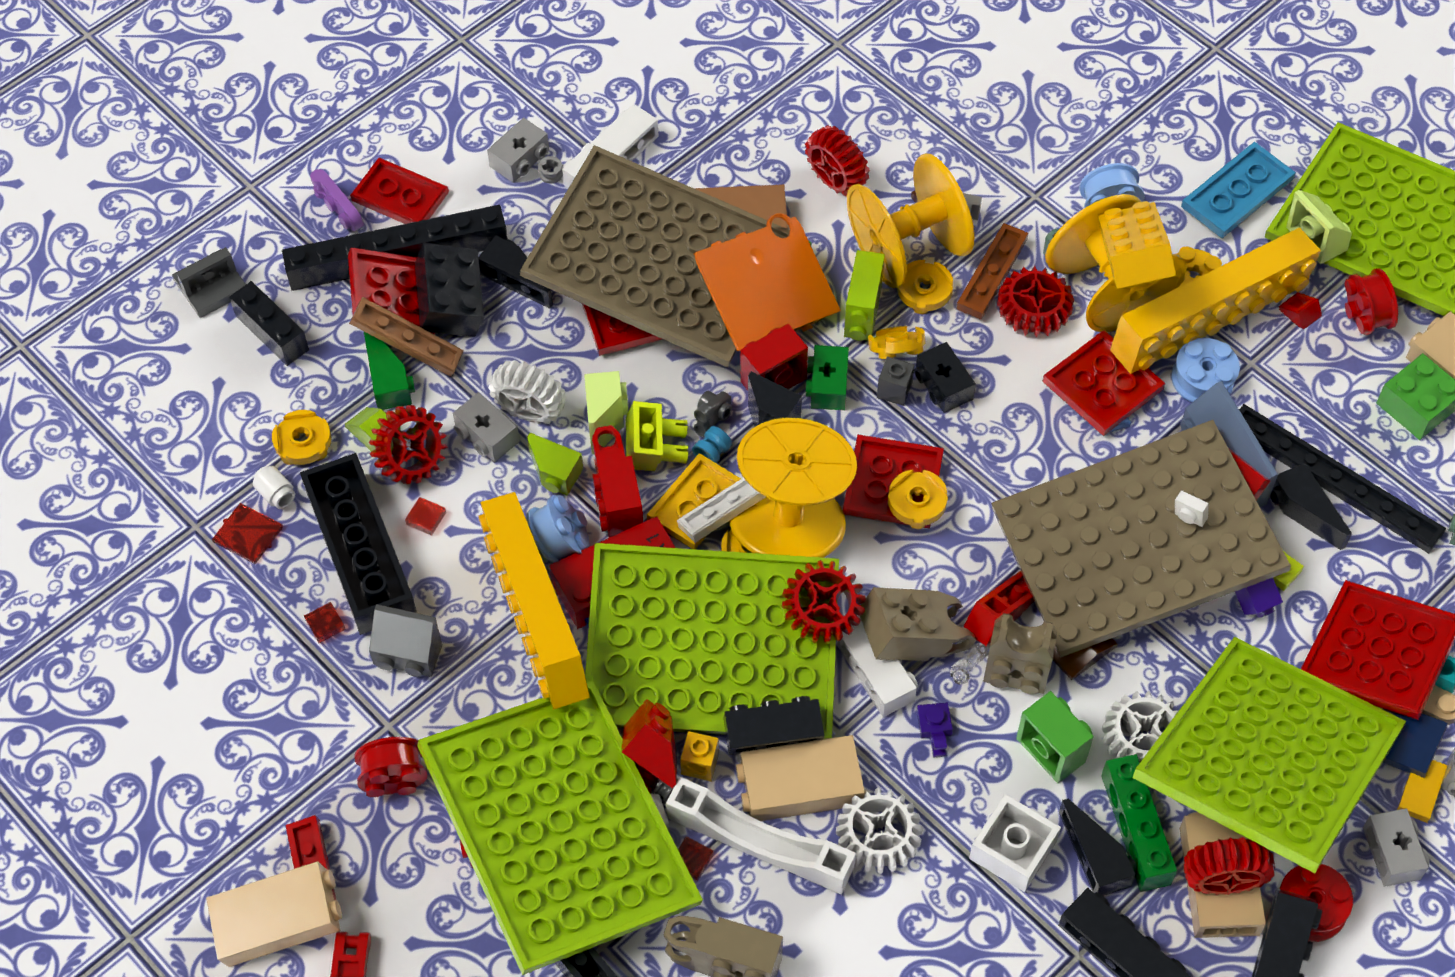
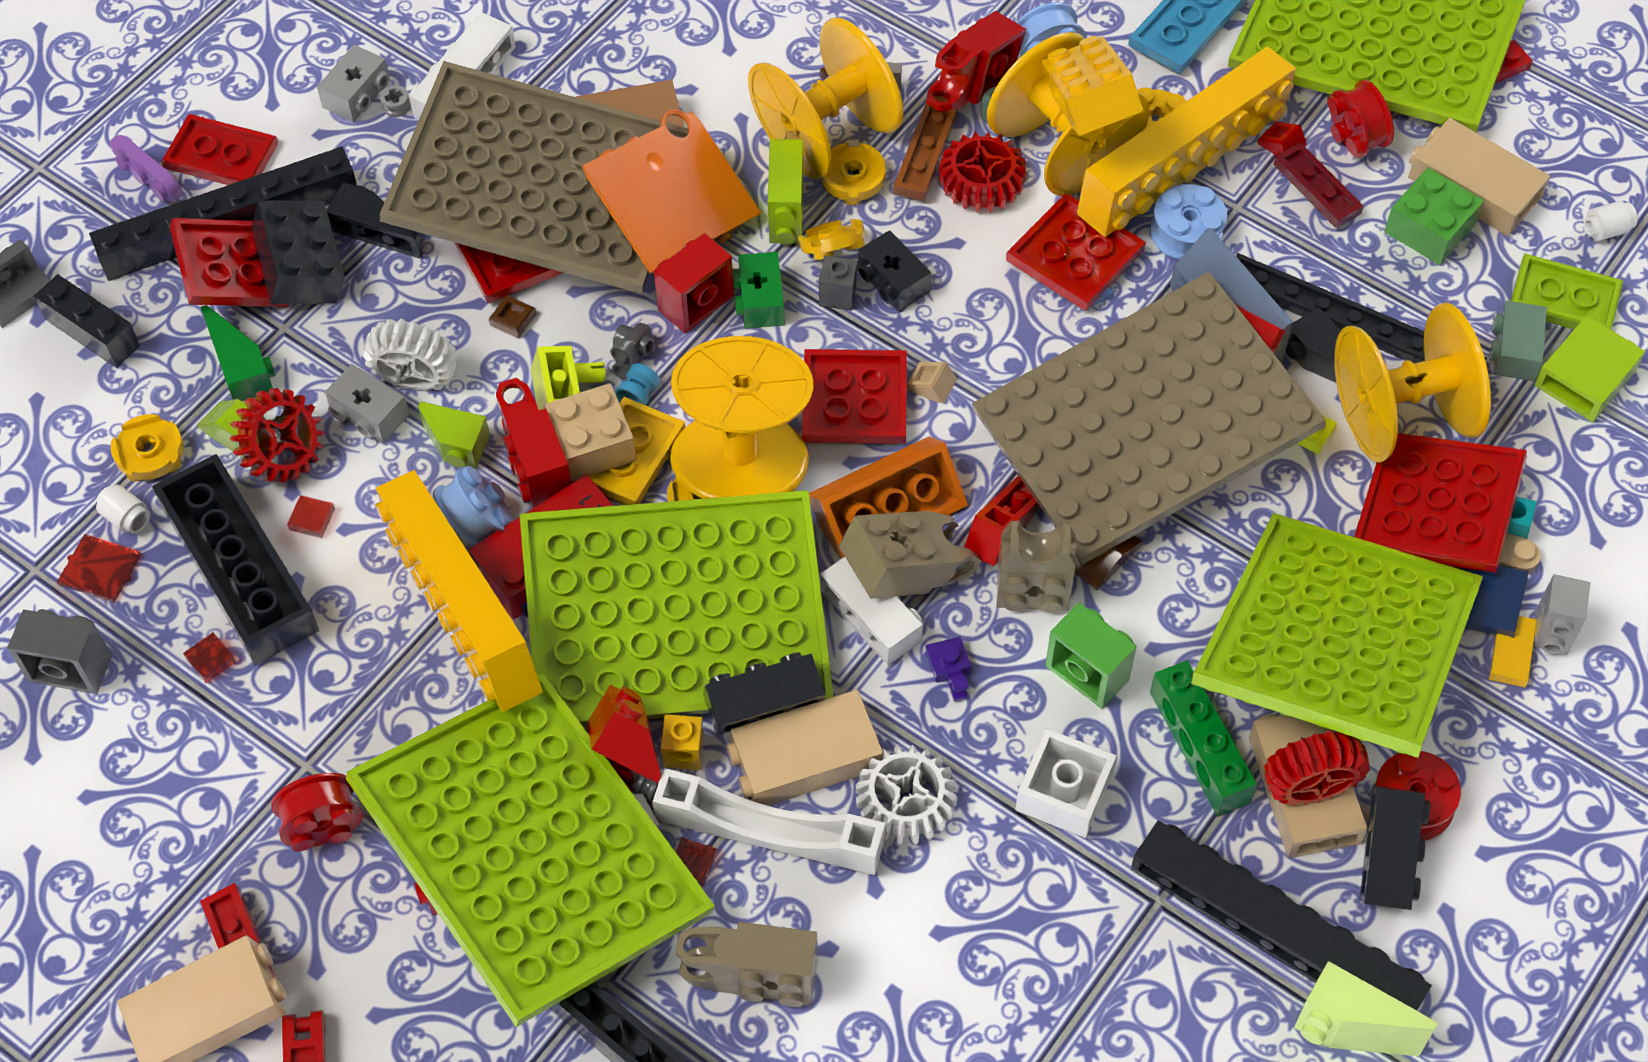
camera: 10 degrees left, 0 degrees up
medium nougat tile [349,297,464,377] -> none
slope [369,604,442,677] -> none
yellowish green slope [584,371,629,454] -> none
white tile [676,477,766,543] -> none
black slope [748,371,802,427] -> none
red gear [782,560,866,644] -> none
red gear [805,125,870,196] -> none
yellow plate [888,470,948,529] -> none
clear arm [950,643,989,685] -> none
black slope [1059,799,1137,896] -> none
white gear [1102,691,1178,762] -> none
white plate [1175,491,1209,527] -> none
dark purple brick [1235,577,1283,618] -> none
yellowish green slope [1286,190,1352,264] -> none
light grey brick [1363,808,1430,887] -> none
none -> dark grey brick [7,609,112,695]
none -> reddish brown tile [489,295,536,339]
none -> tan brick [544,383,637,482]
none -> orange slope [809,436,968,560]
none -> tan slope [907,362,957,403]
none -> red brick [926,10,1026,111]
none -> dark red plate [1273,142,1364,229]
none -> yellow piece [1334,302,1491,462]

